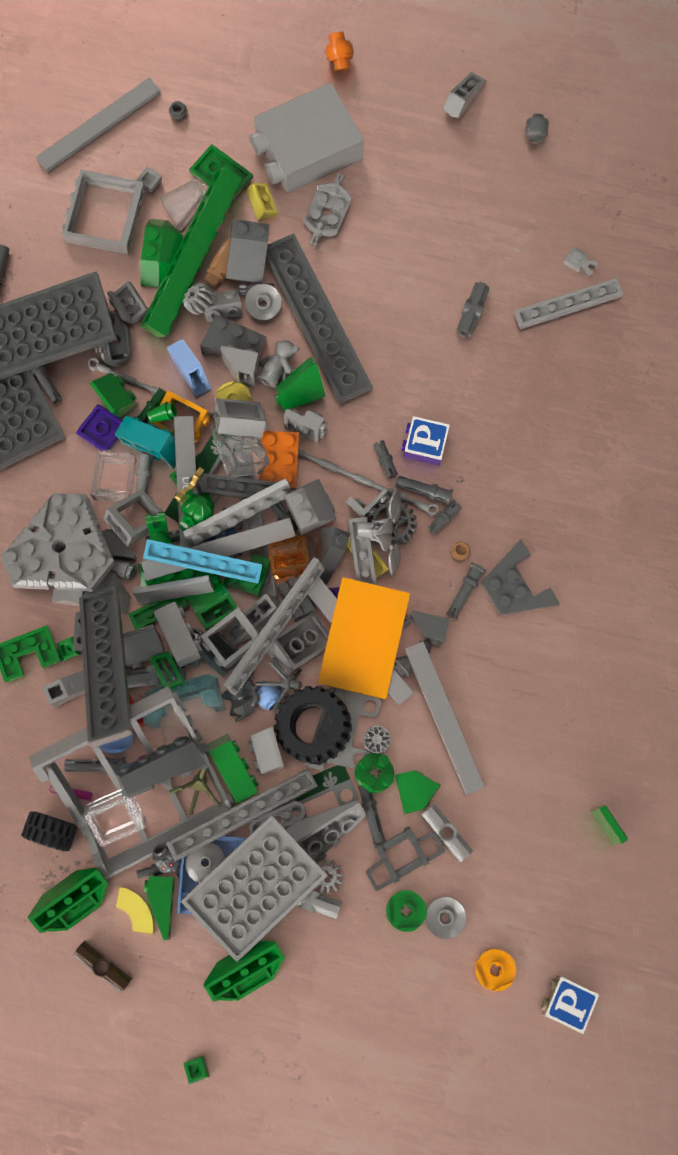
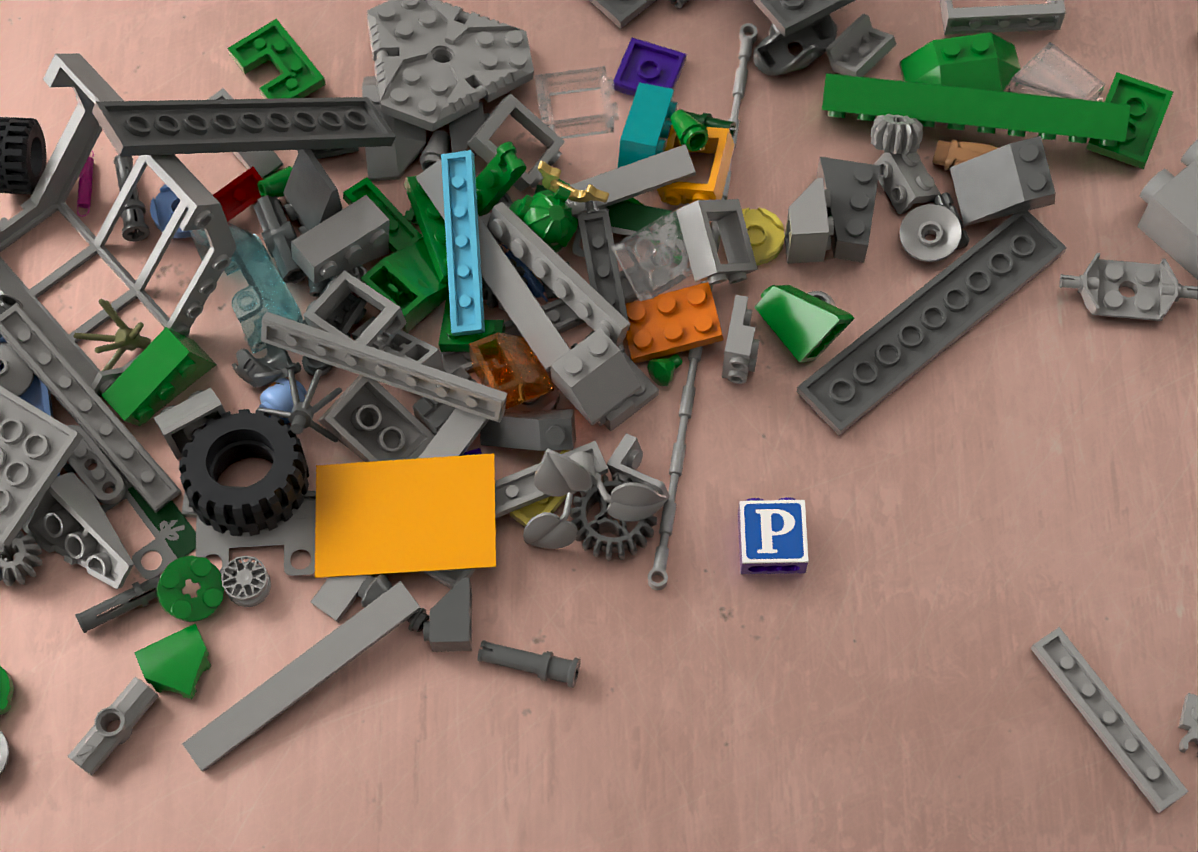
camera: 80 degrees right, 10 degrees down
clear window [82,789,146,847] -> none
green slope [89,373,138,418] -> none
dark grey wedge [114,736,208,798] -> none
light grey tile [133,575,214,605] -> none
light grey pin [136,454,151,493] -> none
light grey plate [137,167,162,192] -> none
green tile [150,651,184,690] -> none
light blue slope [167,339,212,398] -> none
light yellow slope [247,183,279,221] -> none
light grey piece [257,340,300,388] -> none
dark grey bar [366,826,445,891] -> none
dark grey pin [373,440,398,479] -> none
dark grey pin [395,475,453,505] -> none
dark grey pin [427,500,462,535] -> none
medium nougat plate [451,542,470,561] -> none
dark grey piece [456,282,490,338] -> none
dark grey wing [481,539,560,616] -> none
none -> green rock [647,354,682,387]

